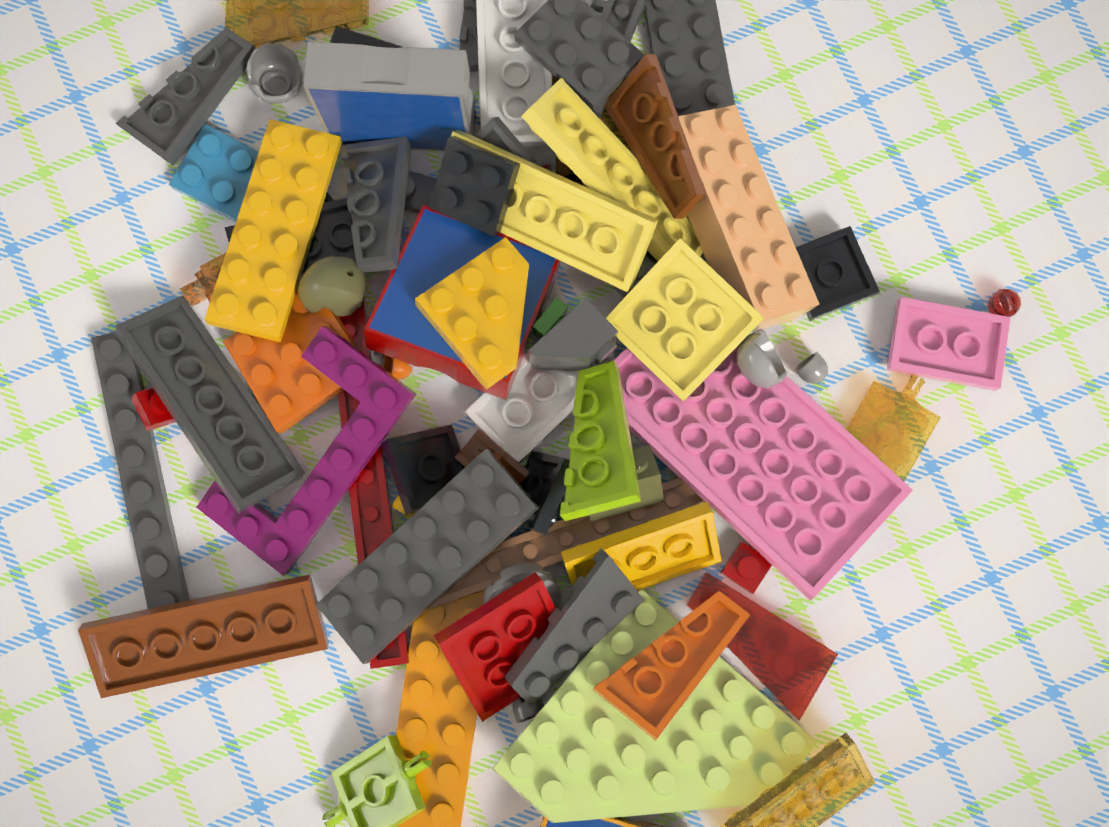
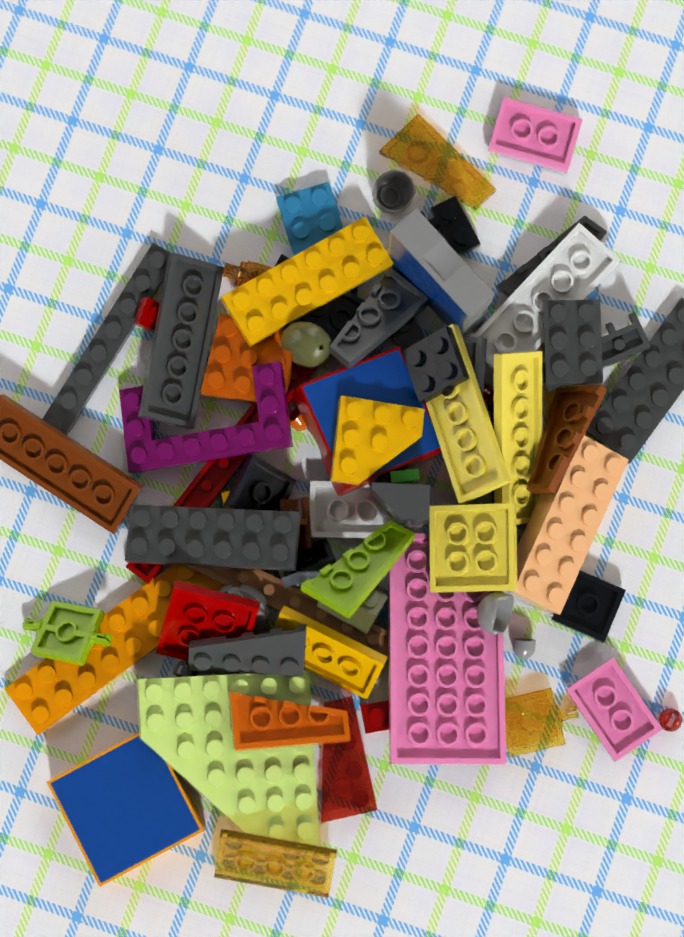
camera: 45 degrees right, 0 degrees up
dark grey wing [115,27,256,166] -> none

